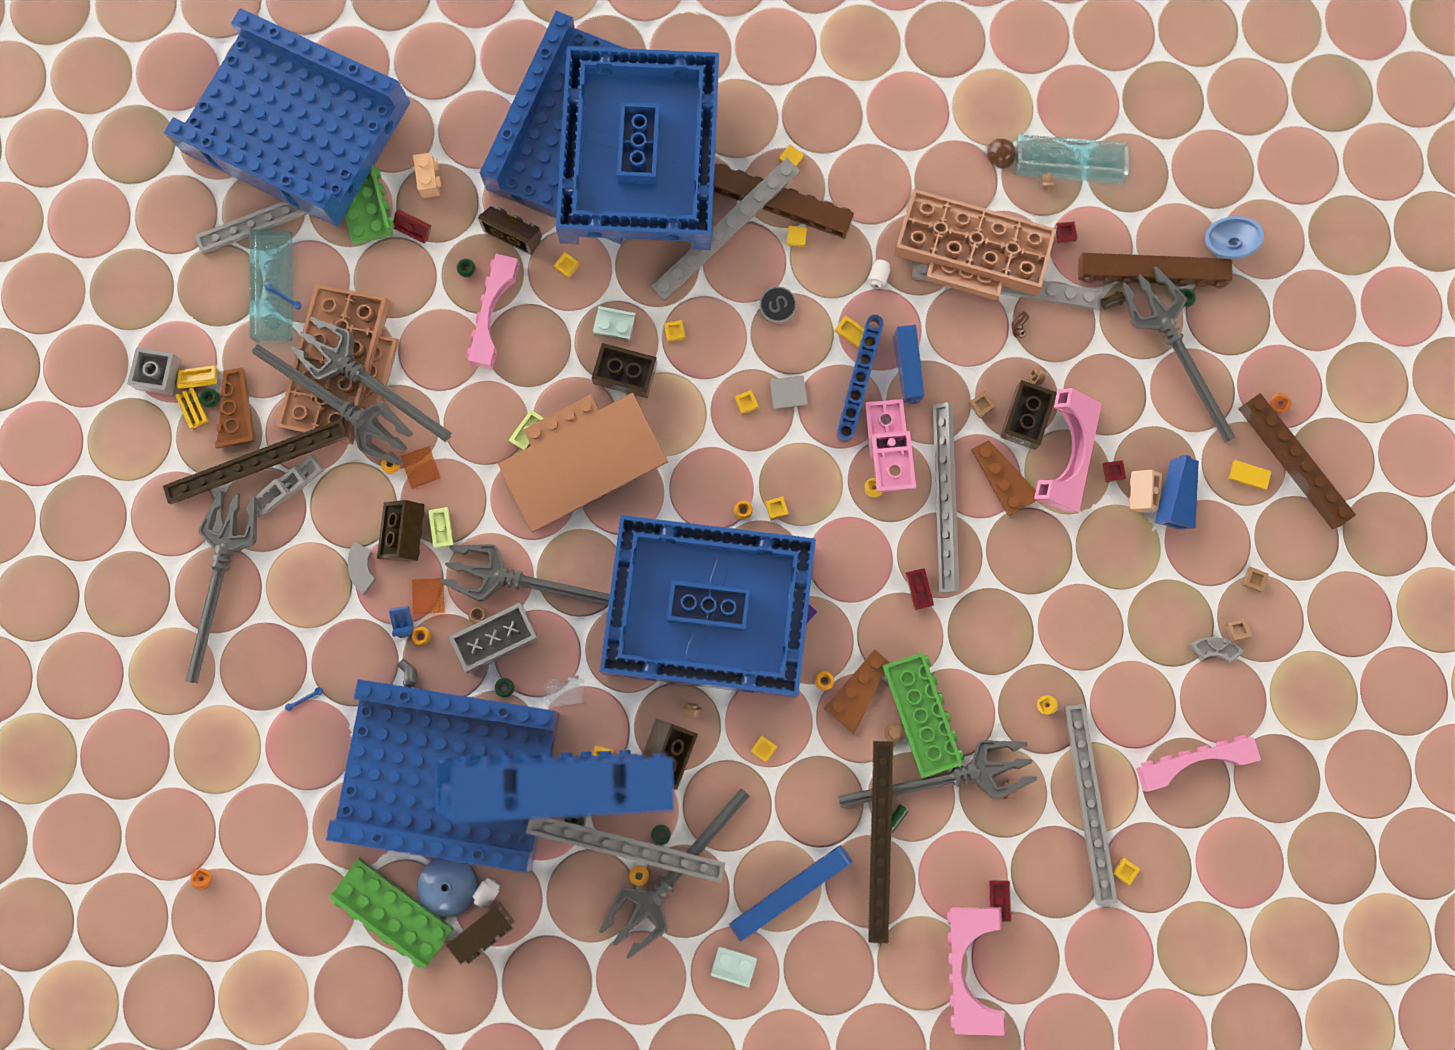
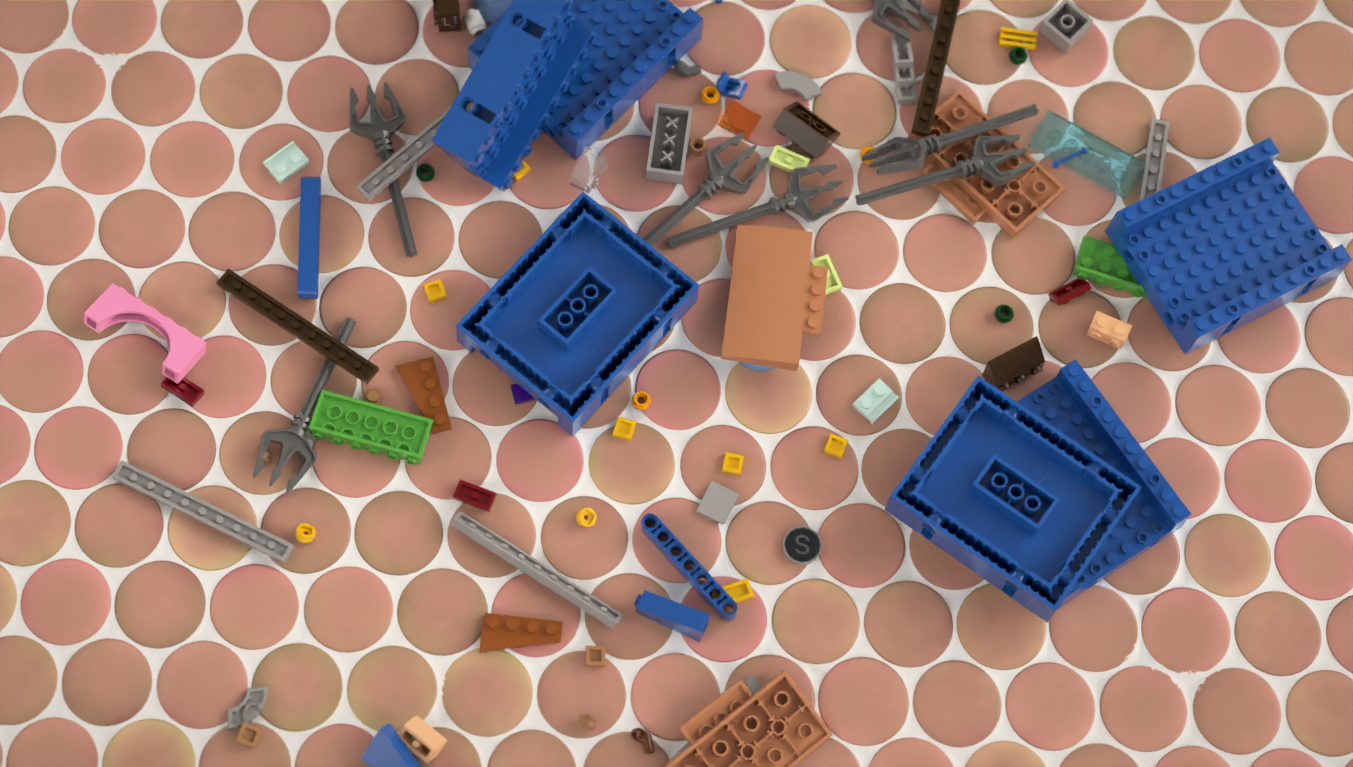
camera: 120 degrees right, 10 degrees down
yellow tile [177,366,218,389] -> none
dark orange wing [215,367,255,449] -> none
clear orange piece [401,446,441,488] -> none
bright pink arch [466,254,520,370] -> none
dark green plate [495,678,514,698] -> none
yellow tile [553,252,580,279] -> none
dark brown brick [591,343,658,398] -> none
light orange plate [629,866,649,886] -> none
dark brown brick [643,718,698,790] -> none
light grey plate [651,158,800,301] -> none
medium nougat plate [682,703,702,718] -> none
reddish brown brick [714,163,854,239] -> none
yellow tile [779,144,804,167] -> none
yellow tile [787,226,807,247] -> none
light orange plate [815,671,834,691] -> none
bright pink bracket [865,399,916,492] -> none
white brick [867,260,890,289] -> none
dark green axle [891,804,909,833] -> none
dark brown brick [1000,380,1057,450] -> none
bright pink arch [1034,388,1102,512] -> none
dark red plate [1102,460,1126,482] -> none
yellow tile [1113,857,1141,886] -> none
bright pink arch [1136,734,1261,791] -> none
none -> dark grey piece [666,164,849,249]

